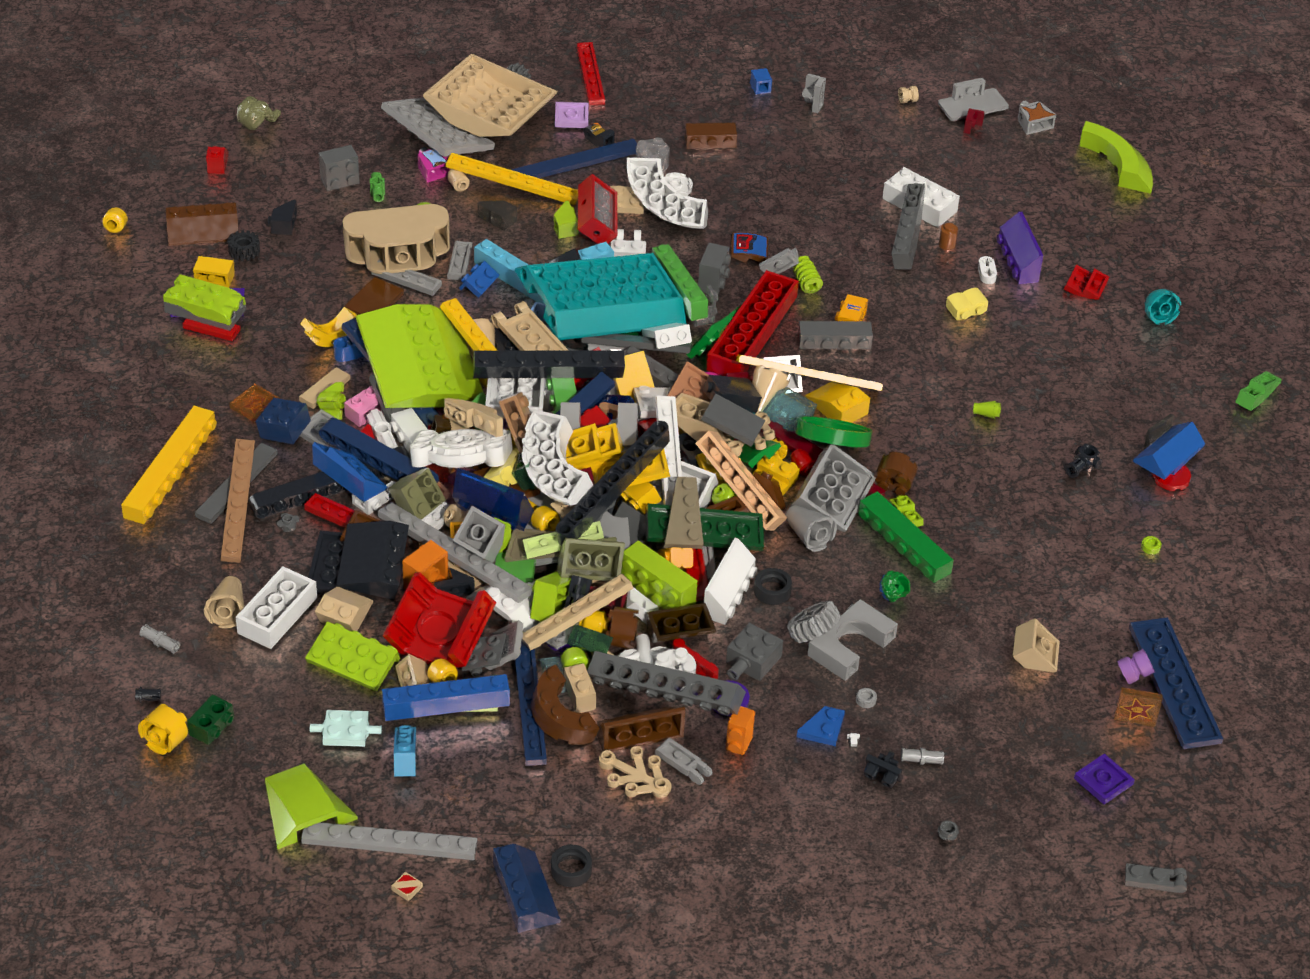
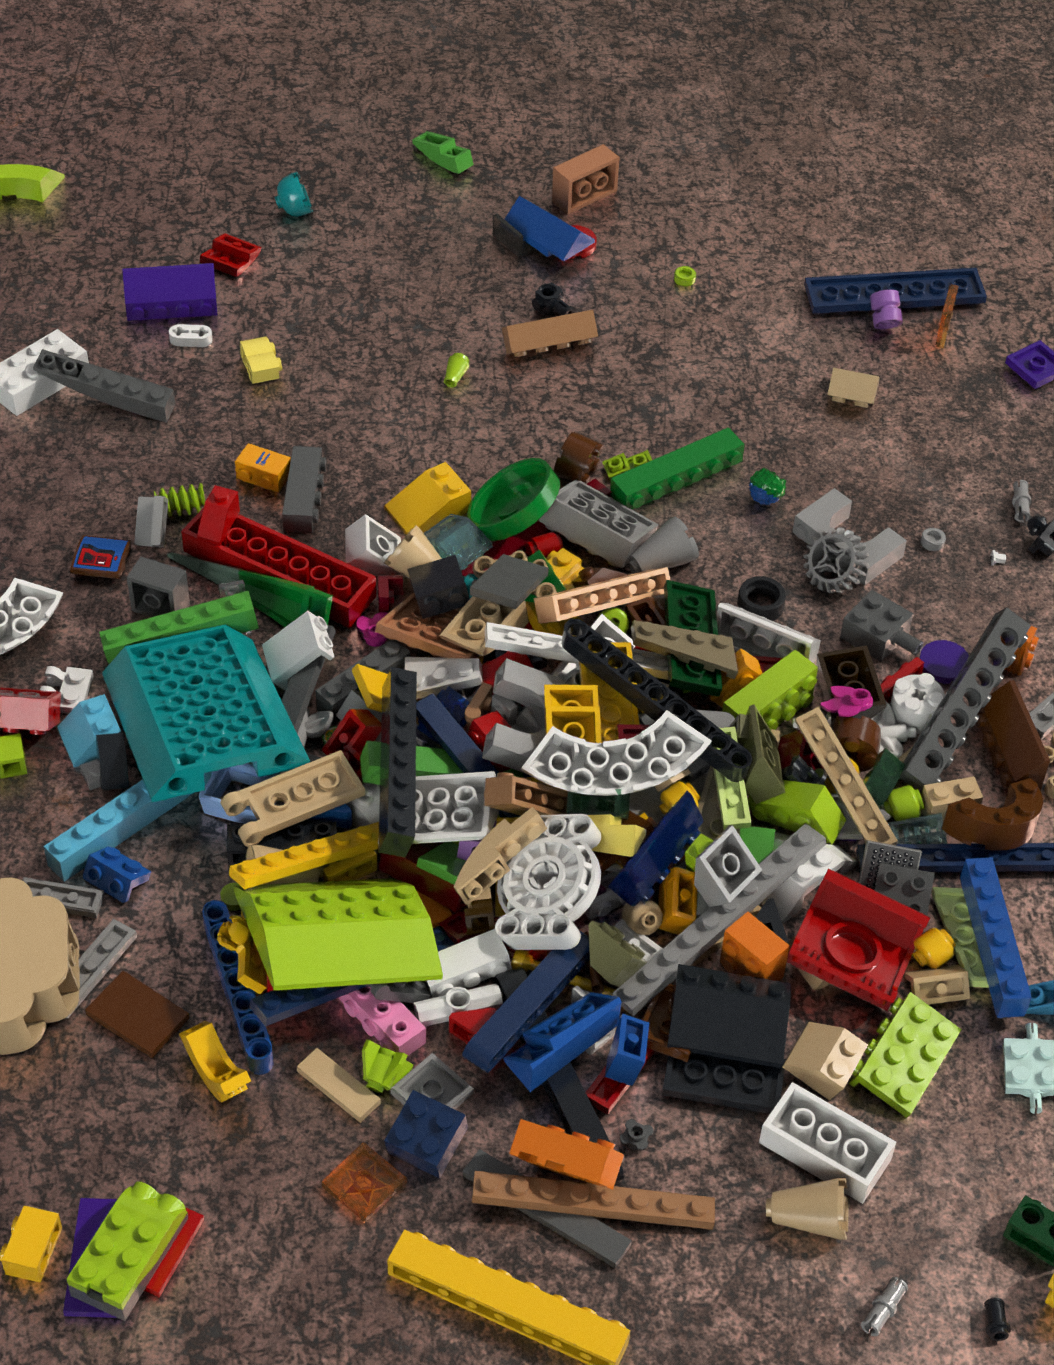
camera: 85 degrees left, 5 degrees up
tile [736,355,883,391] -> none
blue wing [797,706,845,747] -> none
dark orange brick [939,223,958,250] -> none
none -> red slope [197,485,240,545]
none -> medium nougat brick [502,310,598,358]
none -> orange wedge [509,1119,624,1190]
none -> nougat brick [552,144,620,215]
none -> blue slope [605,1013,649,1086]
none -> dark pink plate [820,686,873,717]

